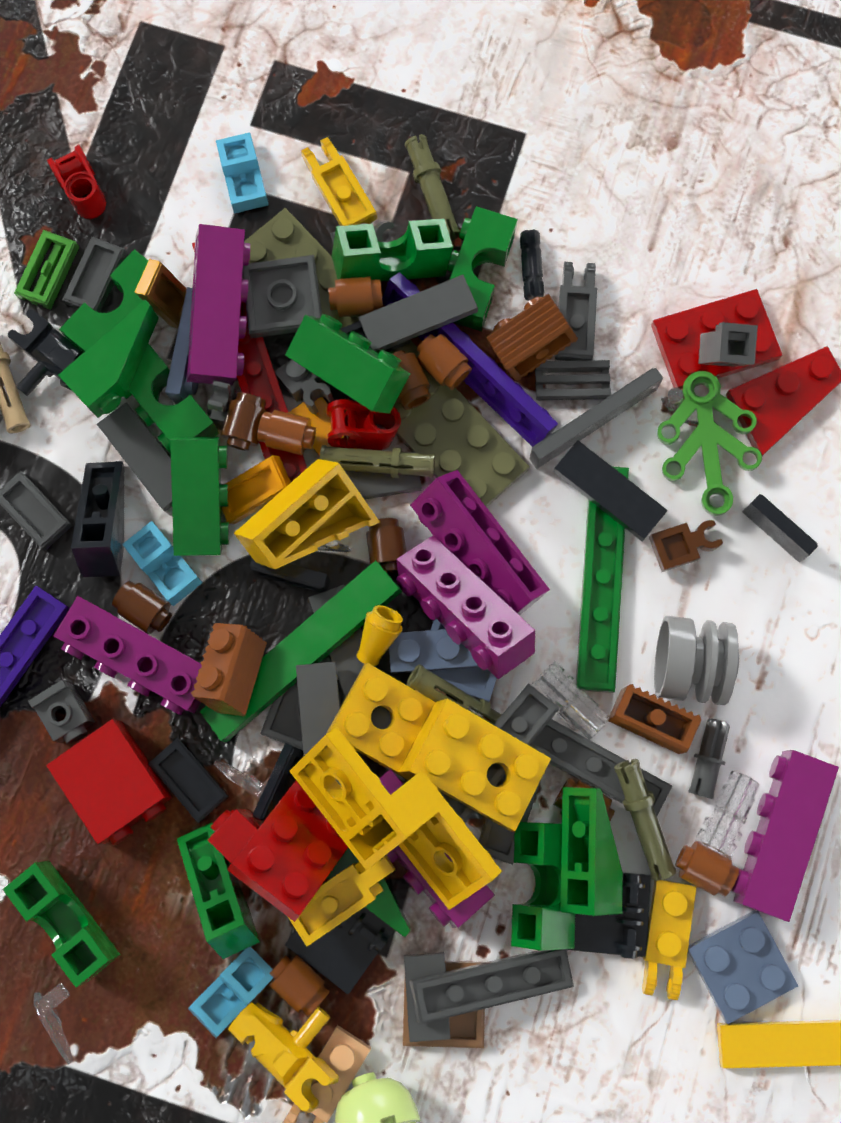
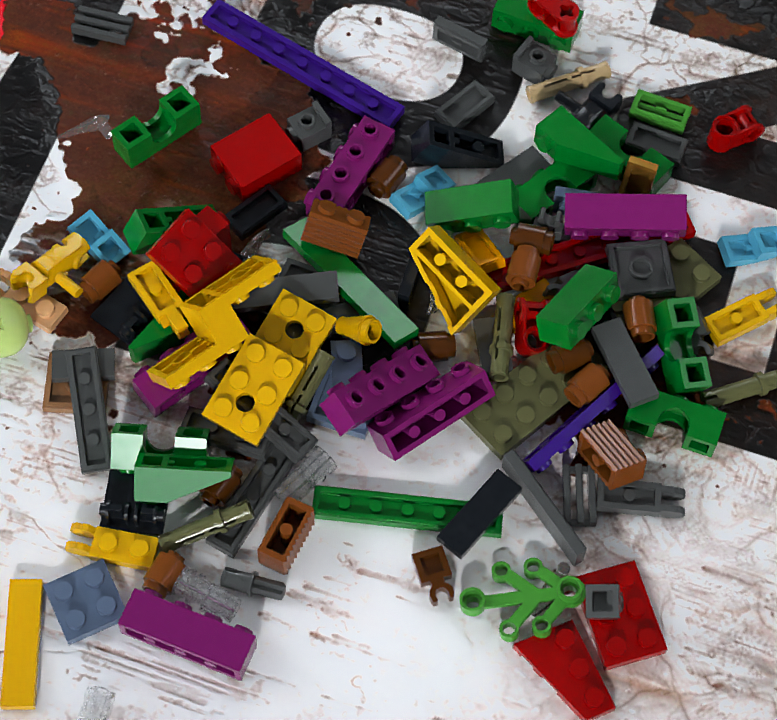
camera: 85 degrees right, 15 degrees down
black axle [520,229,544,301] -> none
light grey wheel [654,616,739,706] -> none
black tile [742,494,818,562] -> none

